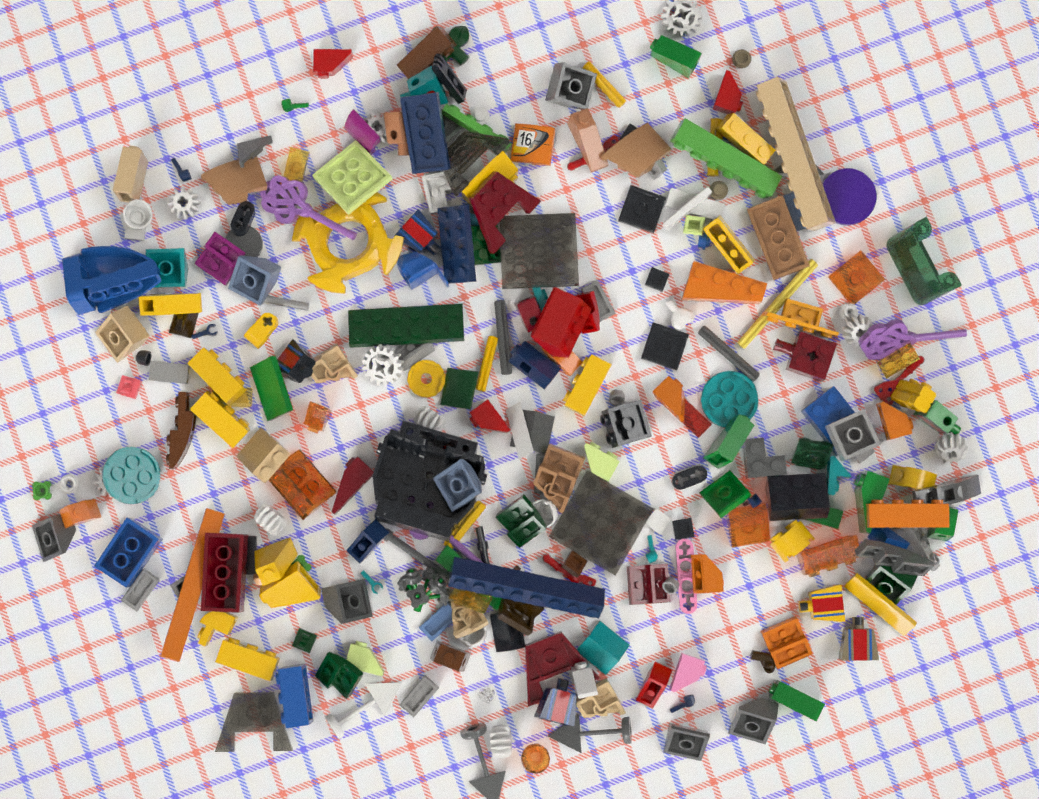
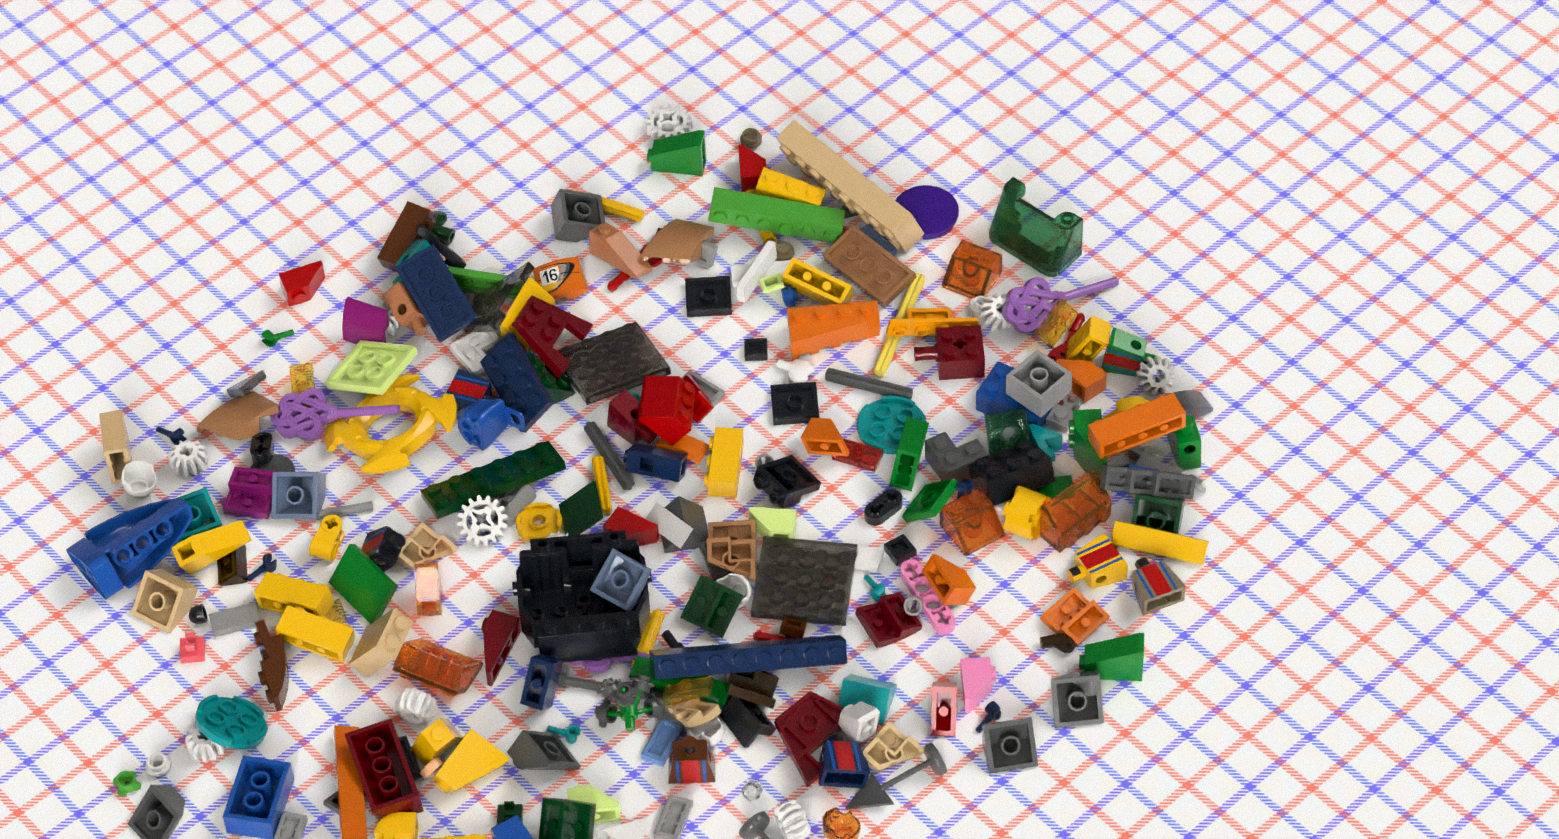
camera: 20 degrees left, 35 degrees down
orange slope [59,499,101,528] -> none

